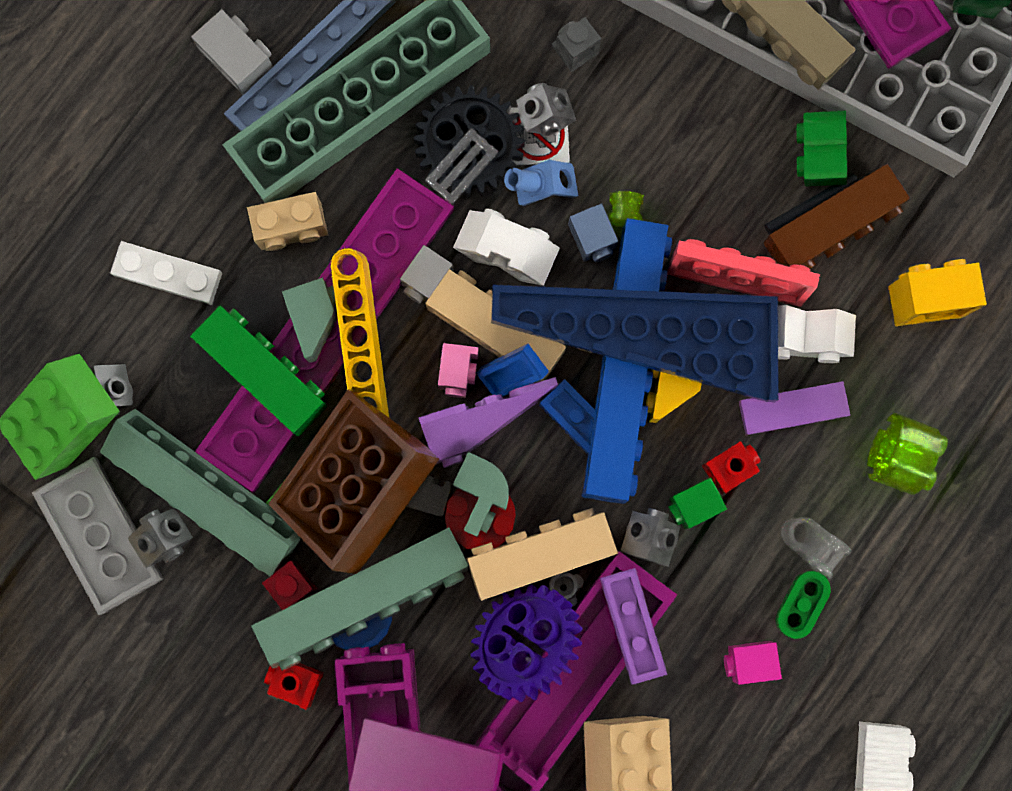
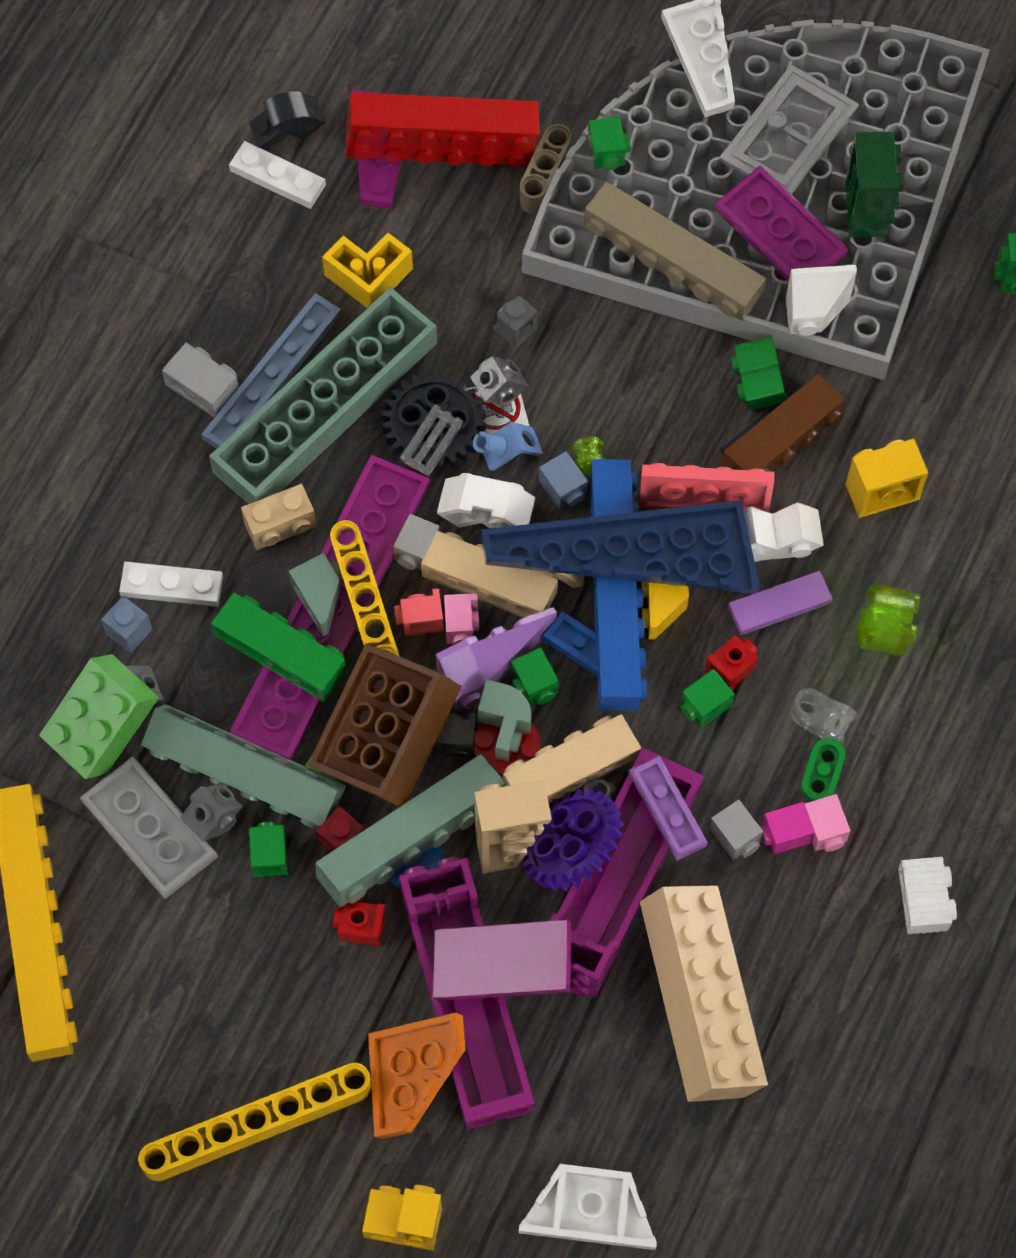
camera: 10 degrees left, 15 degrees down
blue tile [476,344,549,397] -> none
flat silver brick [620,508,681,567] -> none
none -> sand blue brick [101,596,152,654]
none -> green brick [249,822,288,877]
none -> coral brick [394,589,444,636]
none -> tan wedge [474,780,552,874]
none -> green brick [511,648,559,706]
none -> light grey brick [709,800,763,860]
none -> white slope [785,265,857,336]
none -> bright pink brick [804,794,850,852]

